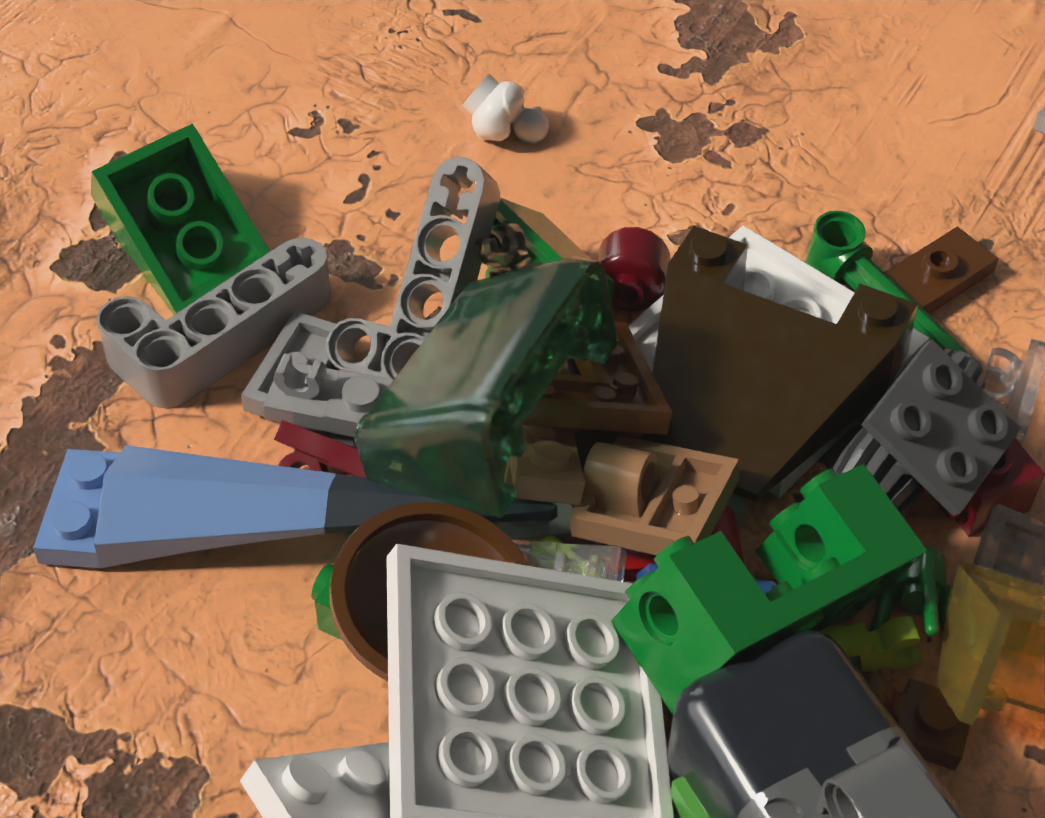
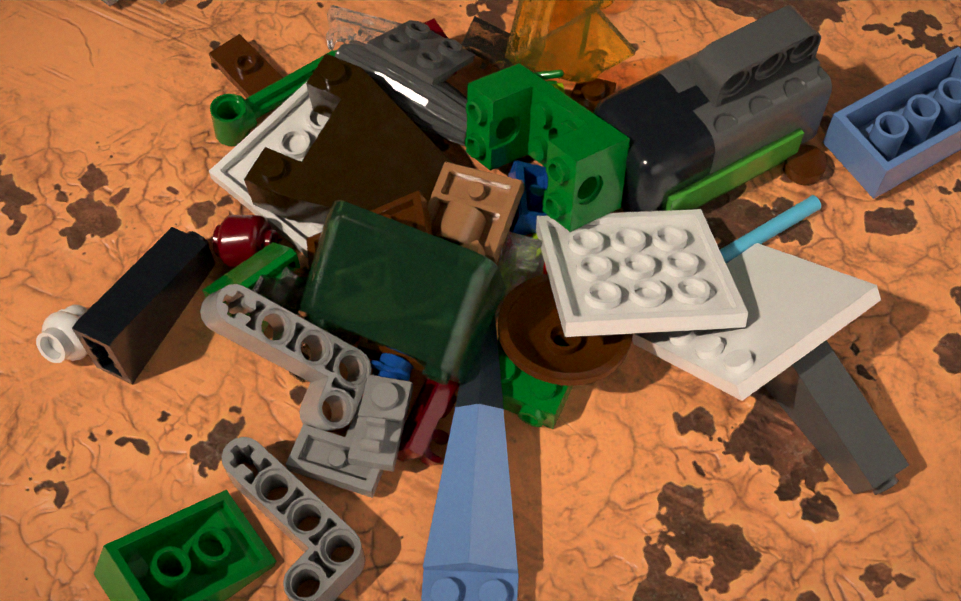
camera: 90 degrees left, 10 degrees up
none -> black slope [72,227,216,385]

